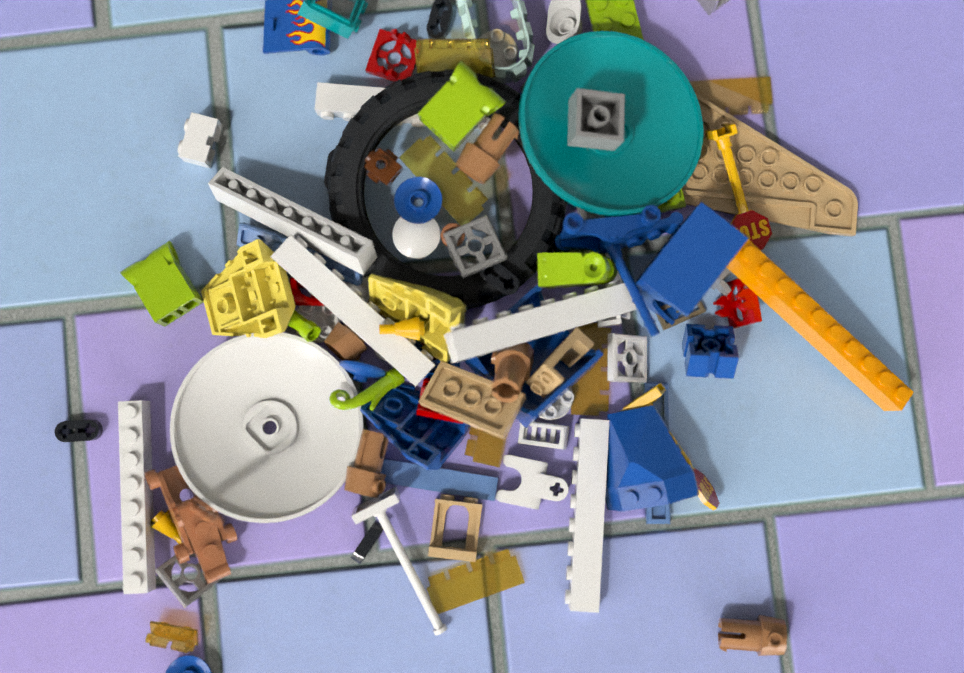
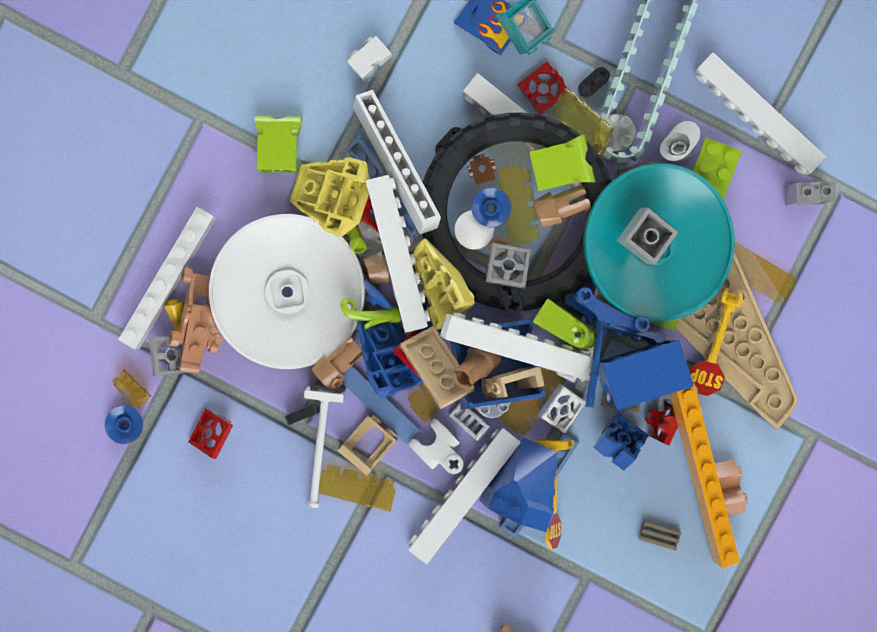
camera: 30 degrees right, 5 degrees up
black beam [54,420,103,442] -> none
yellow cone [379,316,424,340] -> none
none -> red piece [188,408,233,459]
none -> dark tan tile [639,521,682,551]
none -> nougat brick [715,459,748,516]

